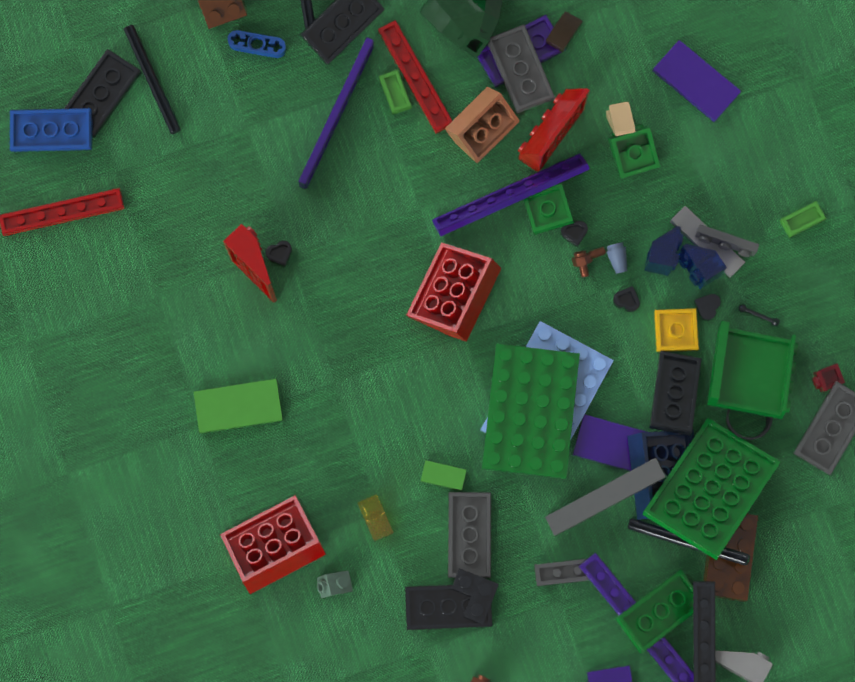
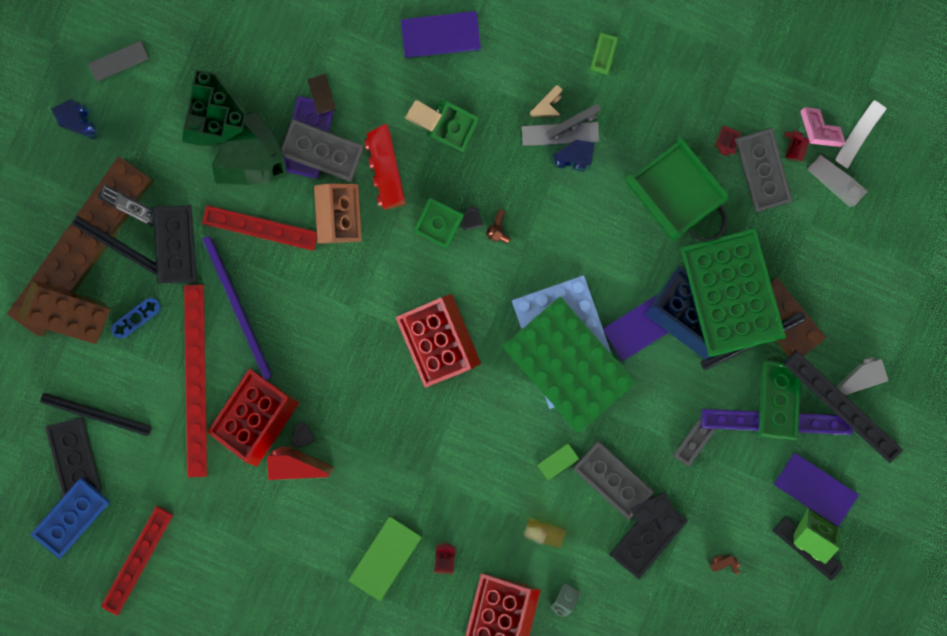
camera: 45 degrees left, 10 degrees up
bright green tile [379,69,412,115] -> none
dark purple tile [432,153,590,237] -> none
dark grey tile [545,458,667,536] -> none
sand blue cone [606,242,628,274] -> none
black tile [613,286,640,312] -> none
clear blue slope [644,226,684,276] -> none
black tile [649,351,702,436] -> none
yellow tile [654,308,699,352] -> none
black tile [694,294,721,321] -> none
black hinge [738,304,780,326] -> none
none -> red plate [184,285,208,477]
none -> red slope [207,369,299,467]
none -> dark red bracket [434,543,456,574]
none -> tan slope [530,85,562,117]

